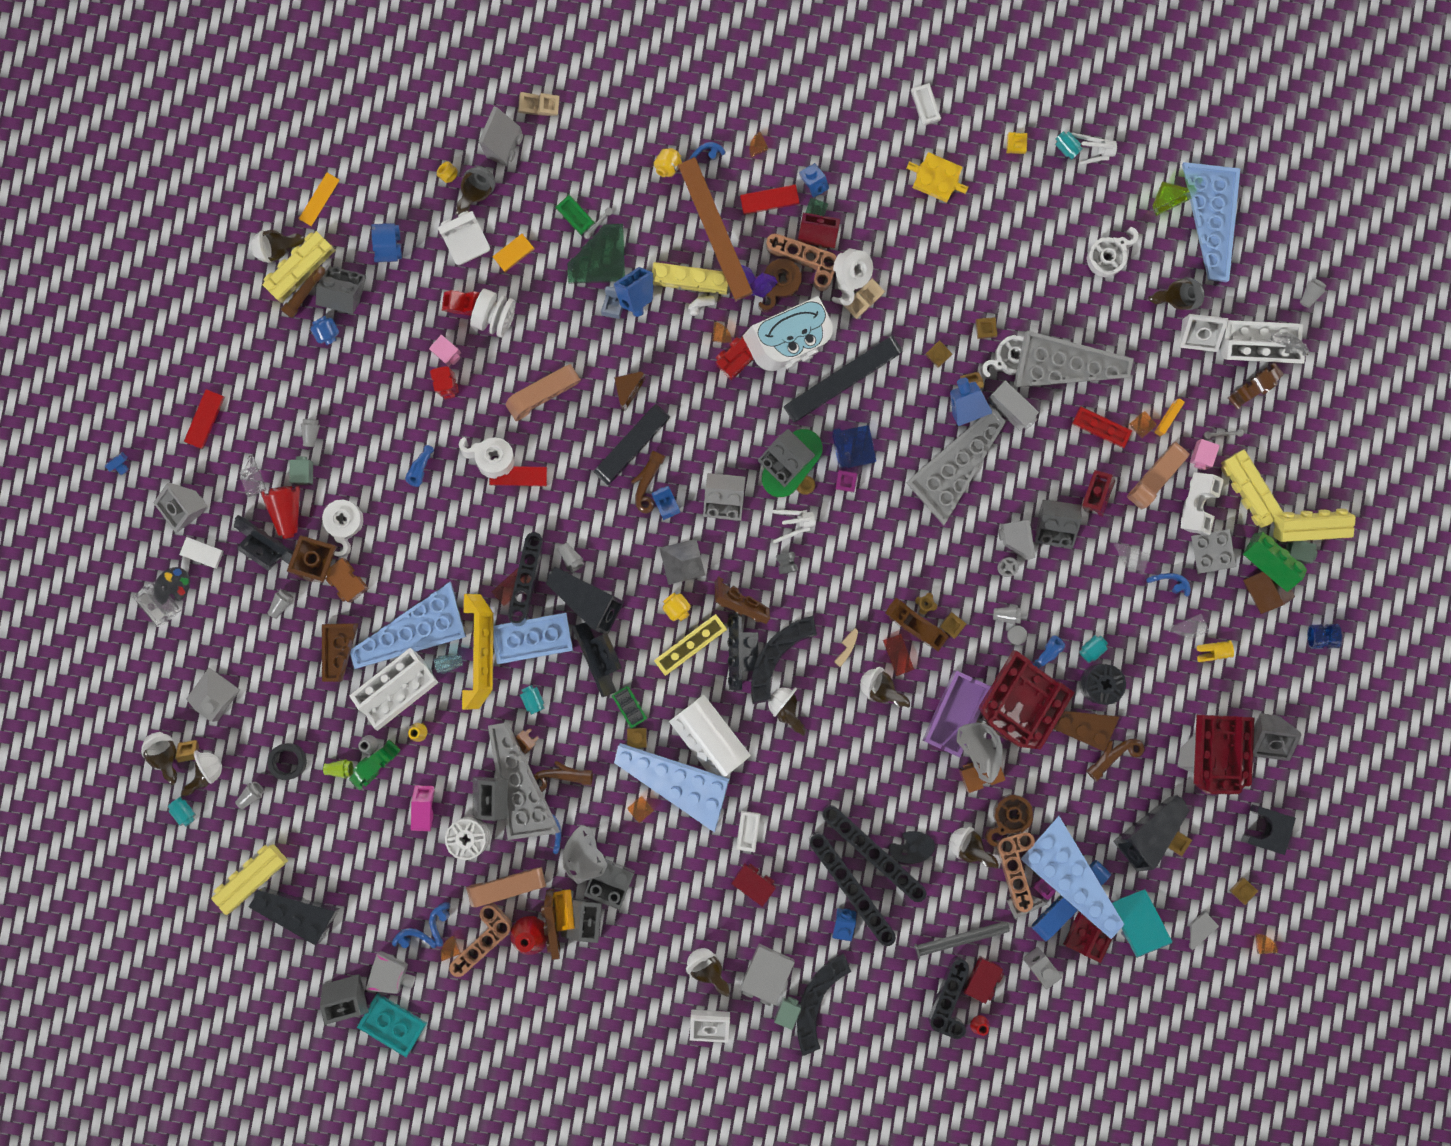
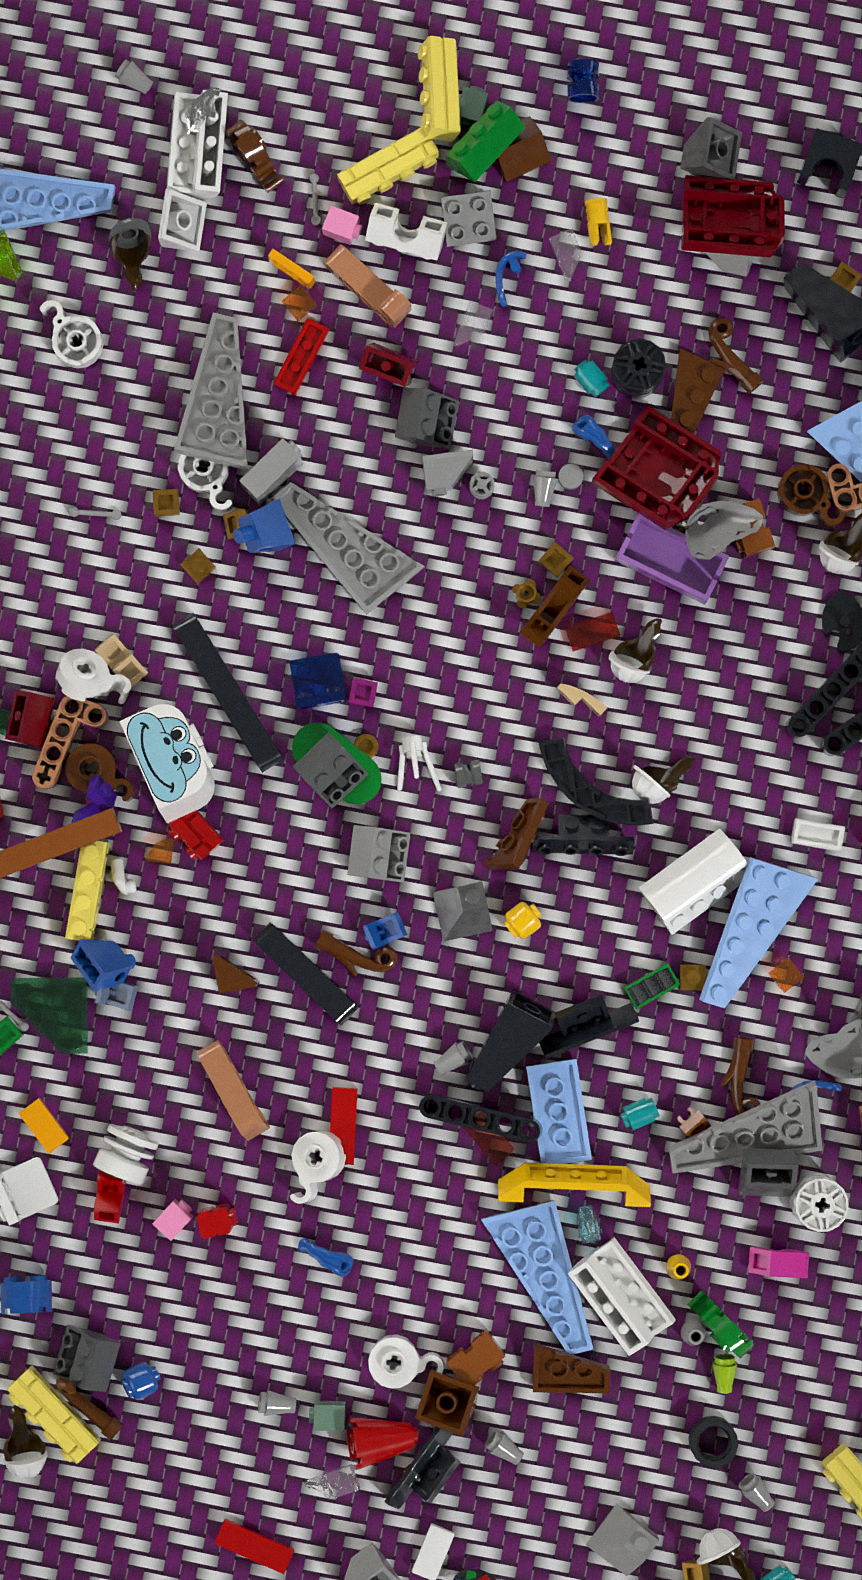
camera: 90 degrees left, 0 degrees up
light yellow brick [654,614,727,676] -> none
none -> light grey hinge [69,507,122,520]

